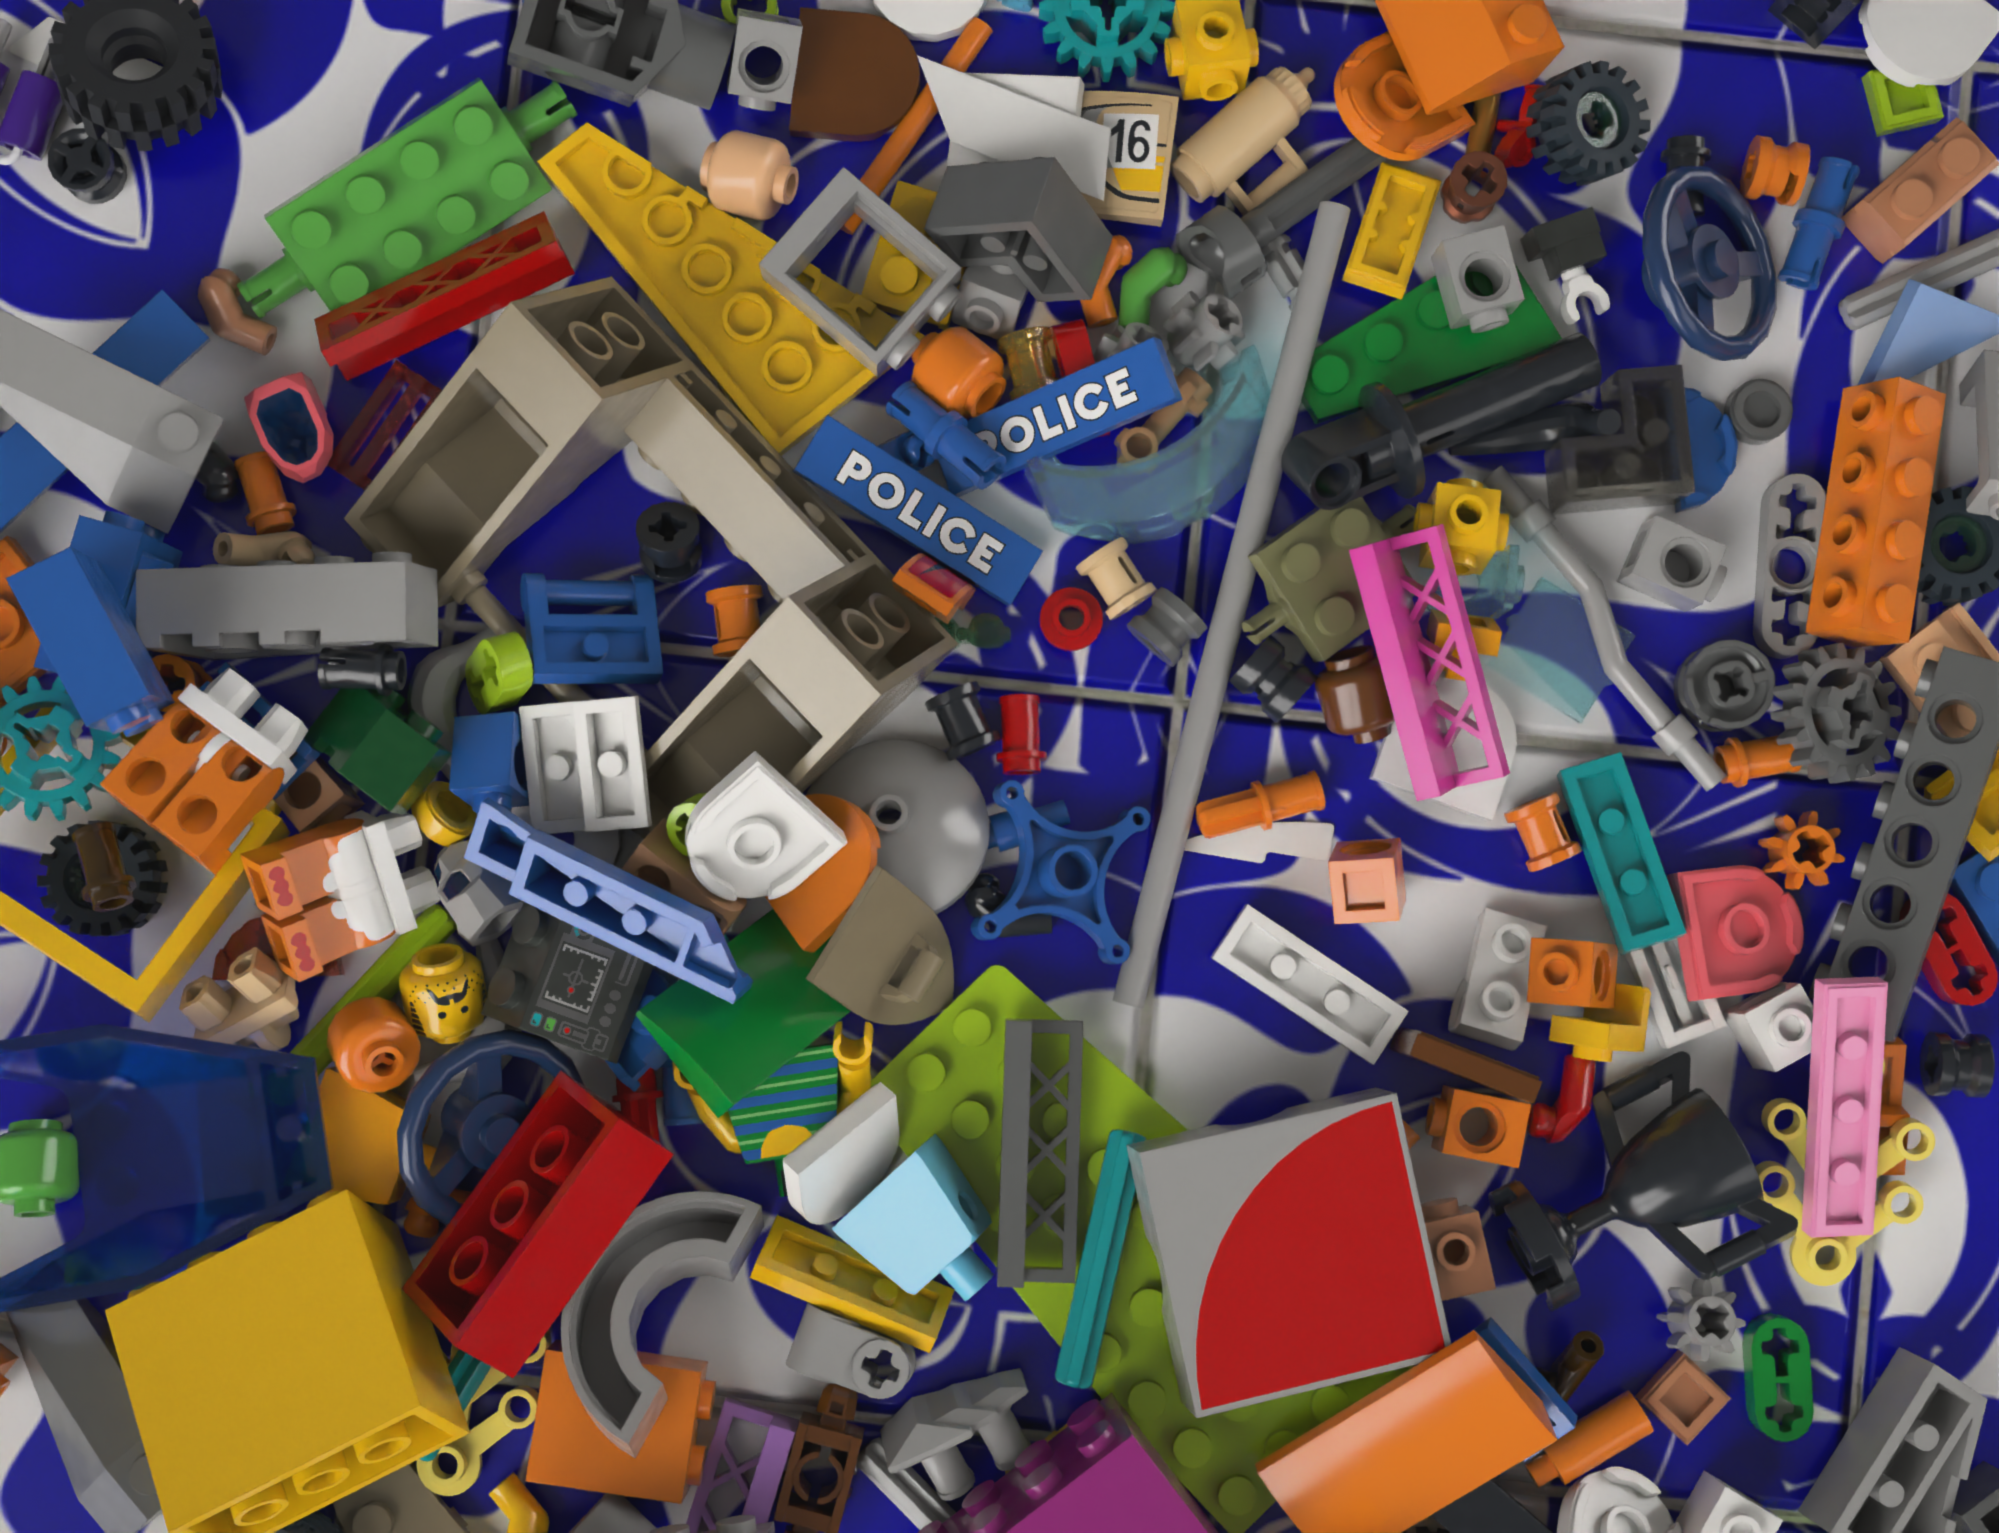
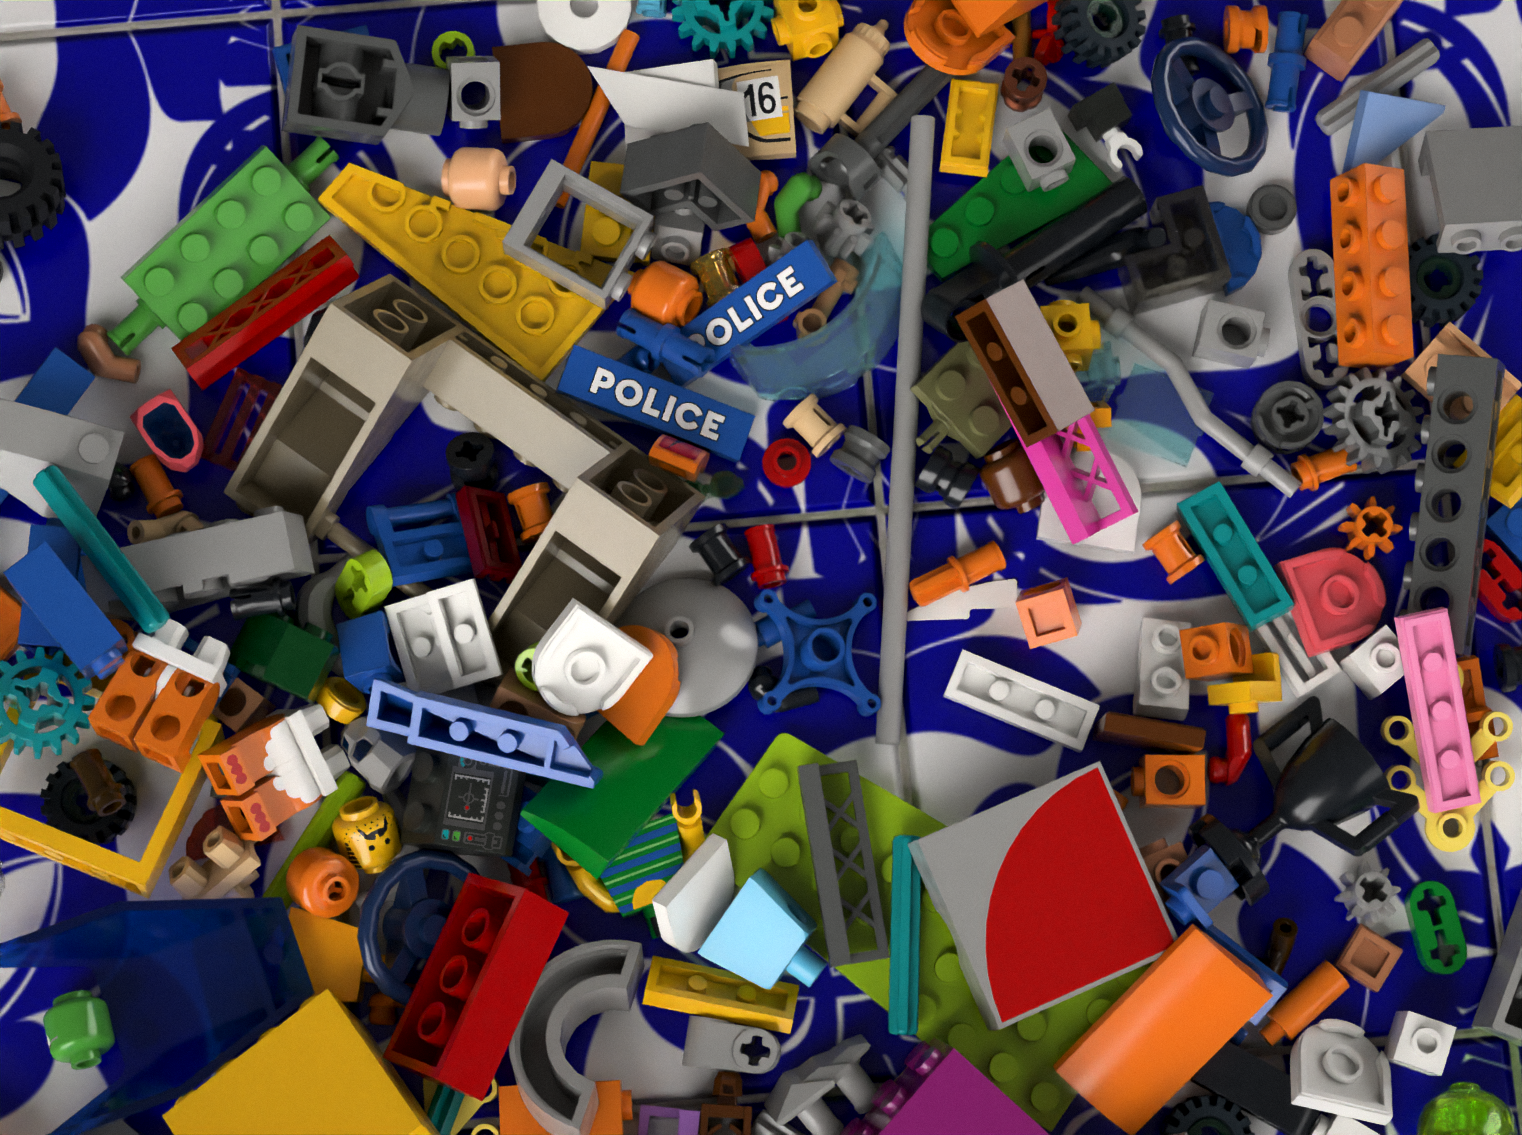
camera: 10 degrees left, 5 degrees down
dark tan shield [806,865,954,1025] -> none
none -> teal axle [33,465,170,634]
none -> dark red tile [455,485,522,584]
none -> brick [955,279,1095,448]
none -> blue bracket [1159,845,1240,930]

